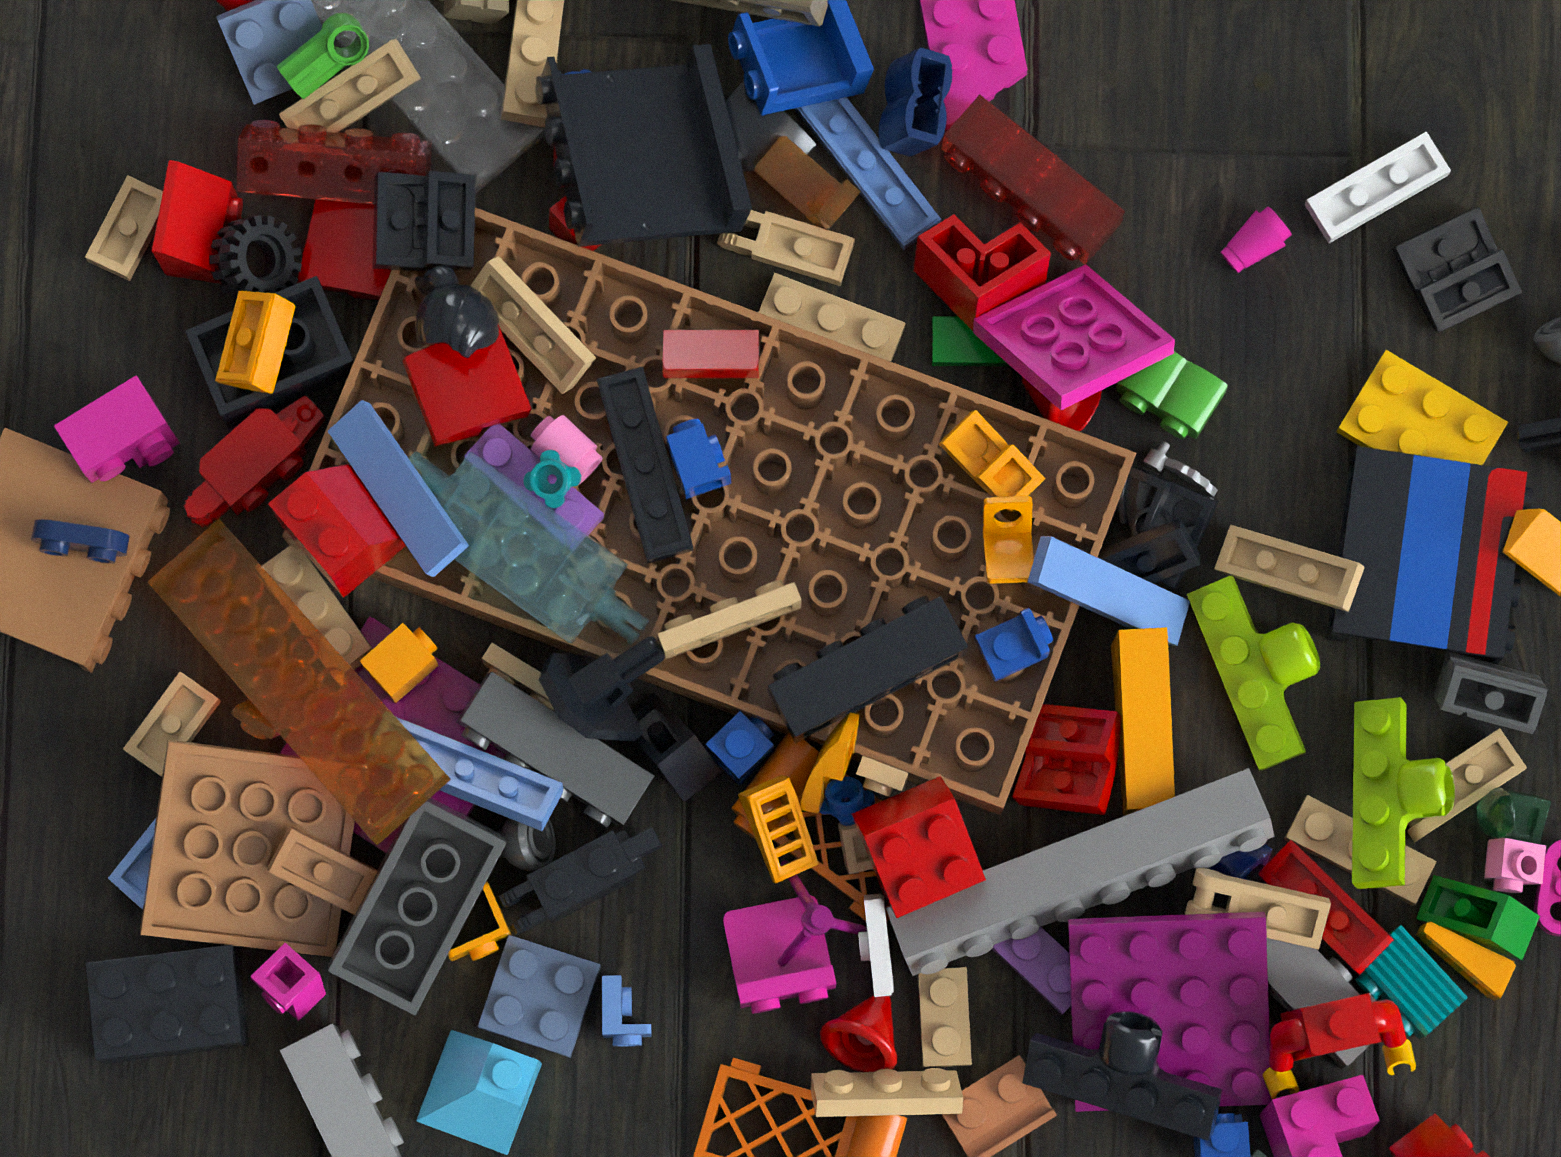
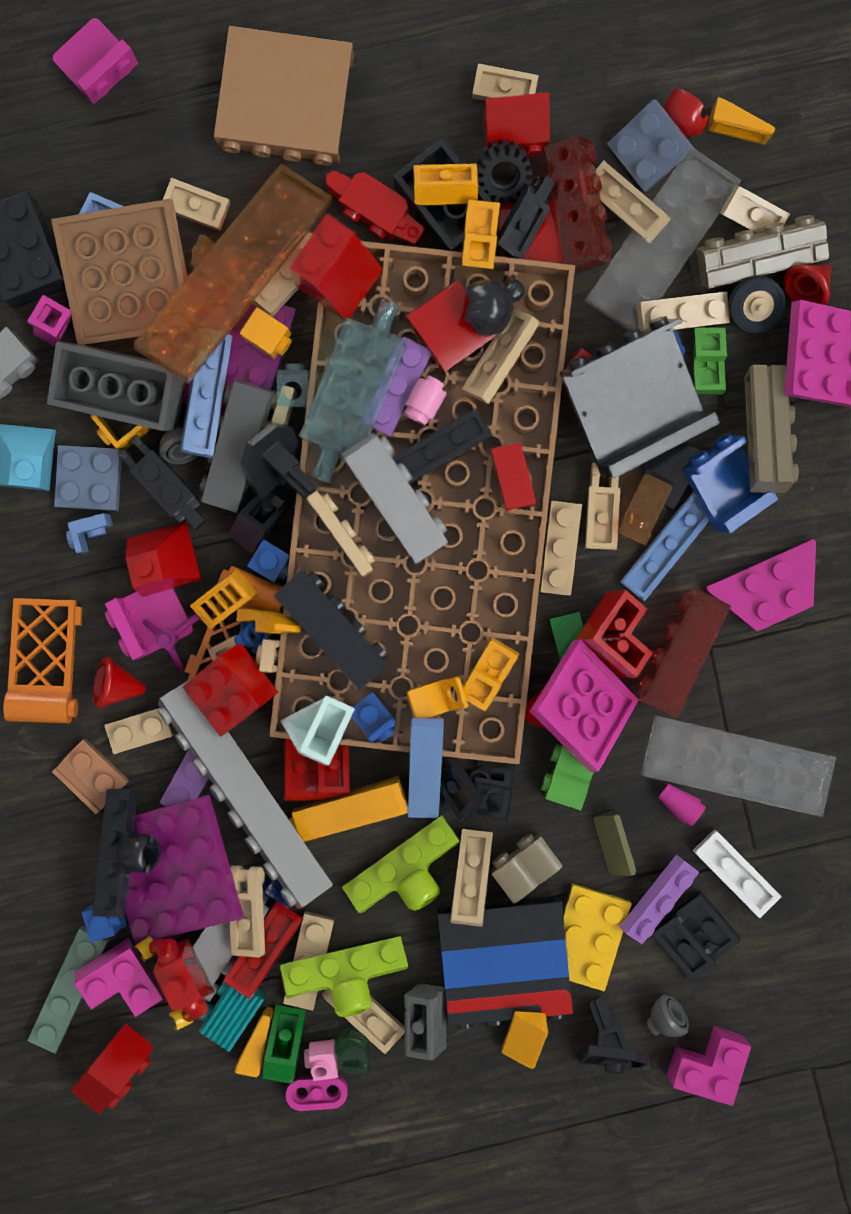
camera: 75 degrees right, 10 degrees up
dark blue plate [31,519,130,564] -> none
dark pink brick [54,375,180,483] -> none
medium nougat plate [267,826,377,915] -> none
bright green piece [277,13,369,100] -> none
medium blue tile [328,400,469,577] -> none
black slope [372,171,476,271] -> none
teal plate [523,450,581,508] -> none
blue brick [666,419,731,499] -> none
tan plate [811,1068,963,1117] -> none
white plate [858,893,894,997] -> none
dark blue brick [879,47,952,157] -> none
light grey piece [1143,441,1218,497] -> none
none -> red slope [126,521,202,597]
none -> clear light blue bracket [277,364,311,407]
none -> light aqua slope [281,696,355,766]
none -> light grey brick [341,433,448,564]
none -> light orange slope [462,199,500,269]
none -> dark tan brick [490,833,563,903]
none -> black hinge [496,175,555,259]
none -> olive slope [593,810,636,876]
none -> medium lavender plate [619,854,699,944]
none -> clear plate [642,715,836,817]
none -> bright green slope [692,328,727,395]

